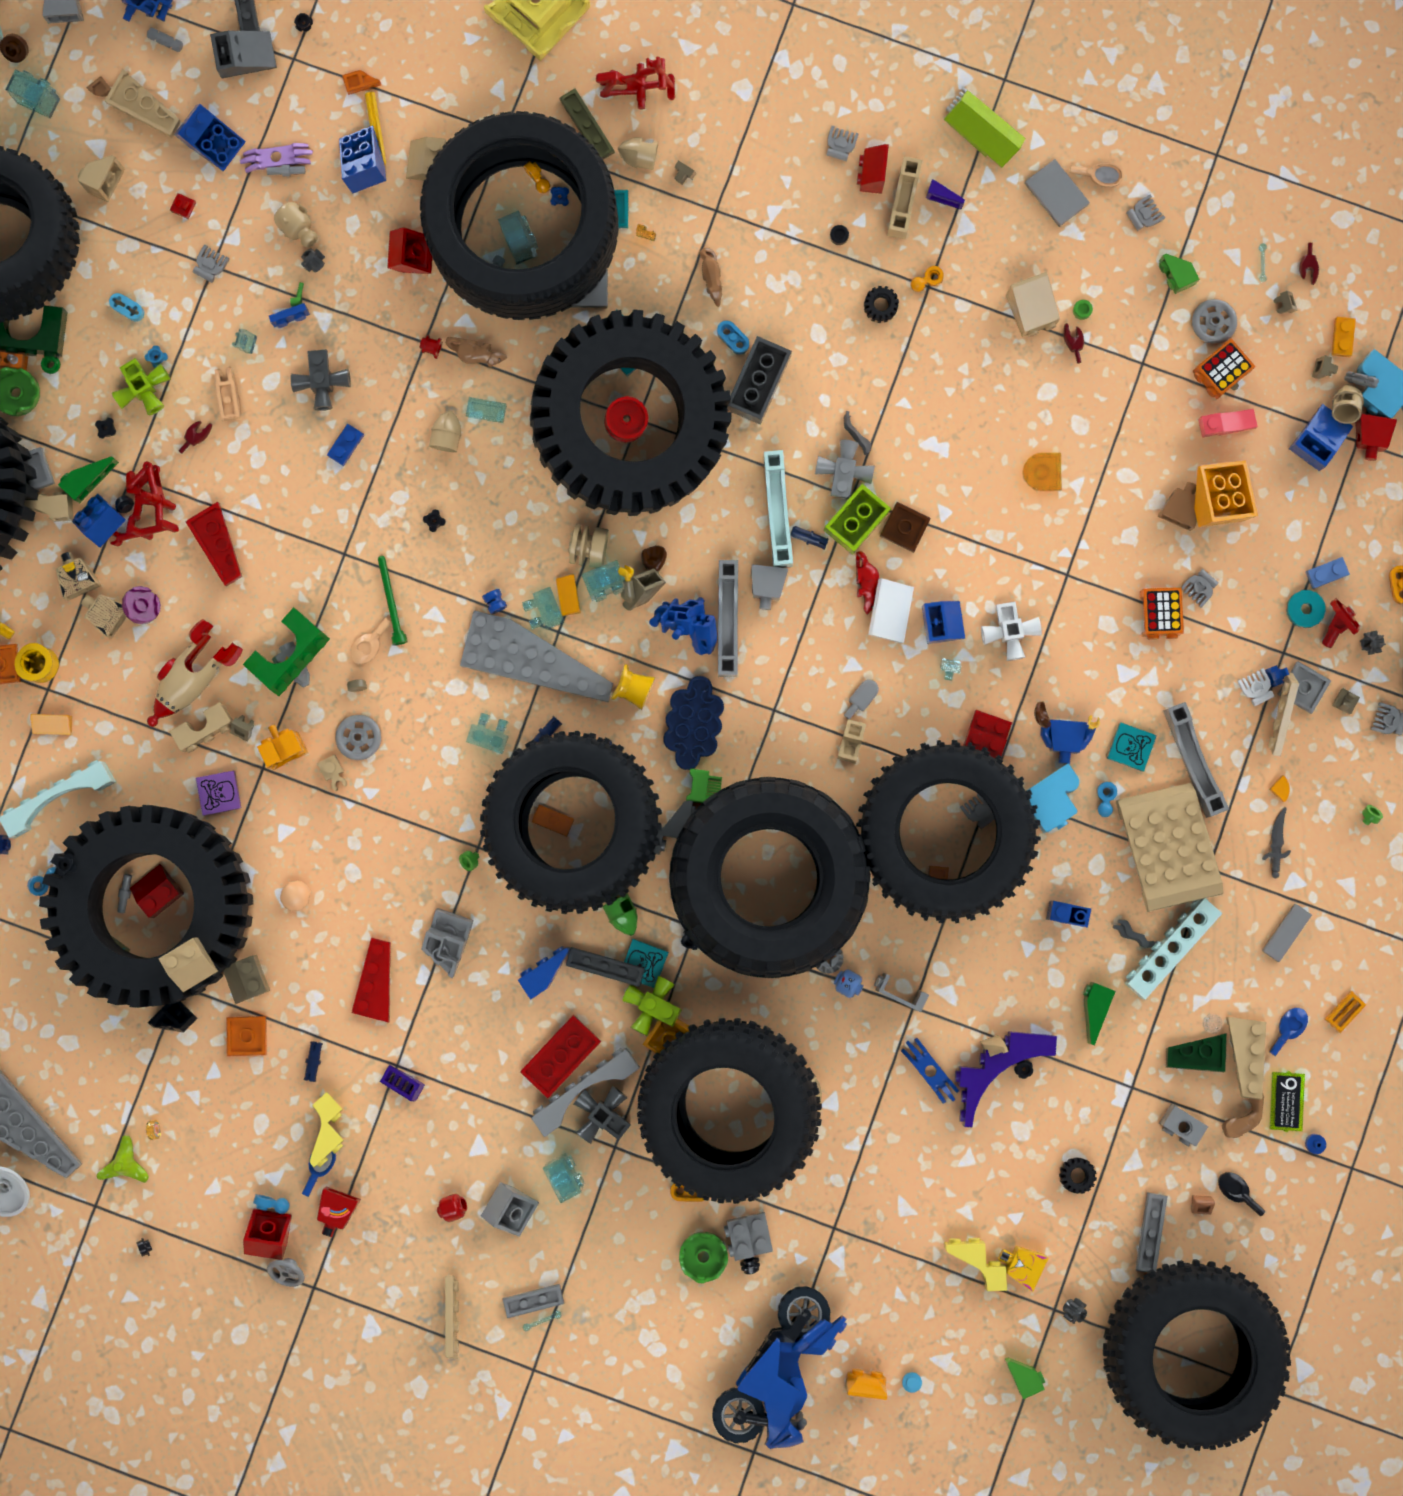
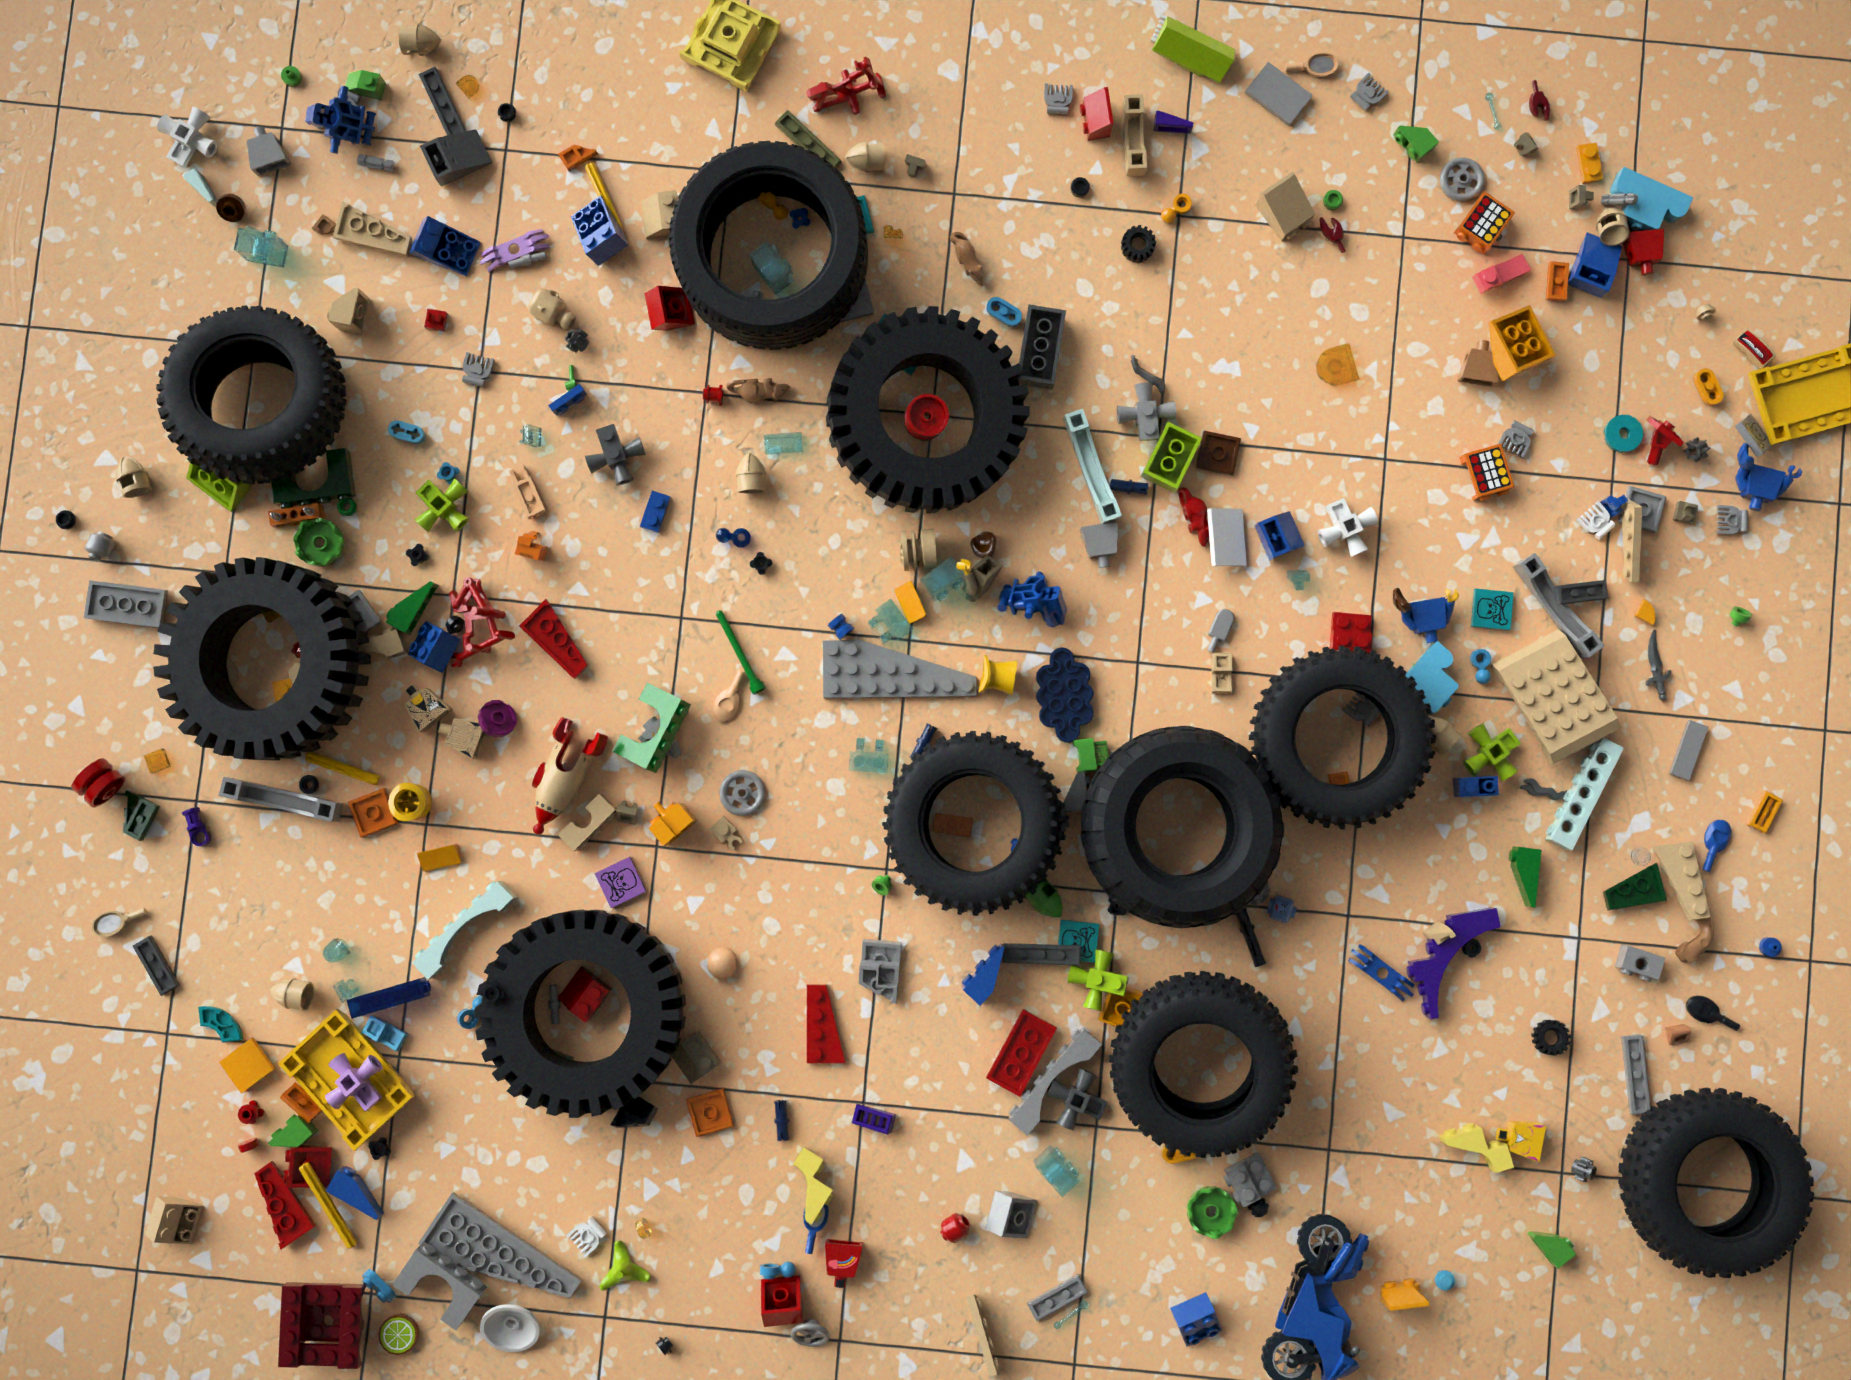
camera: 15 degrees left, 0 degrees up
tan slope [159,938,218,992] -> none
dark red hand [178,421,212,454] -> none
dark tan tile [347,680,367,692] -> none
light grey arch [718,560,738,677] -> none
light grey panel [874,973,929,1012] -> none
piece [1270,1071,1305,1132] -> none
medium blue plate [1306,557,1350,589] -> none
none -> orange piece [515,531,548,561]
none -> white piece [566,1216,607,1257]
none -> clear blue plate [716,528,751,548]
none -> blue slope [1170,1292,1222,1347]
none -> black pin [1236,908,1266,967]
none -> tan helmet [1429,716,1461,755]
none -> lime brick [1463,723,1521,781]
none -> orange plate [1545,261,1570,302]
none -> dark grey tile [1553,580,1609,606]

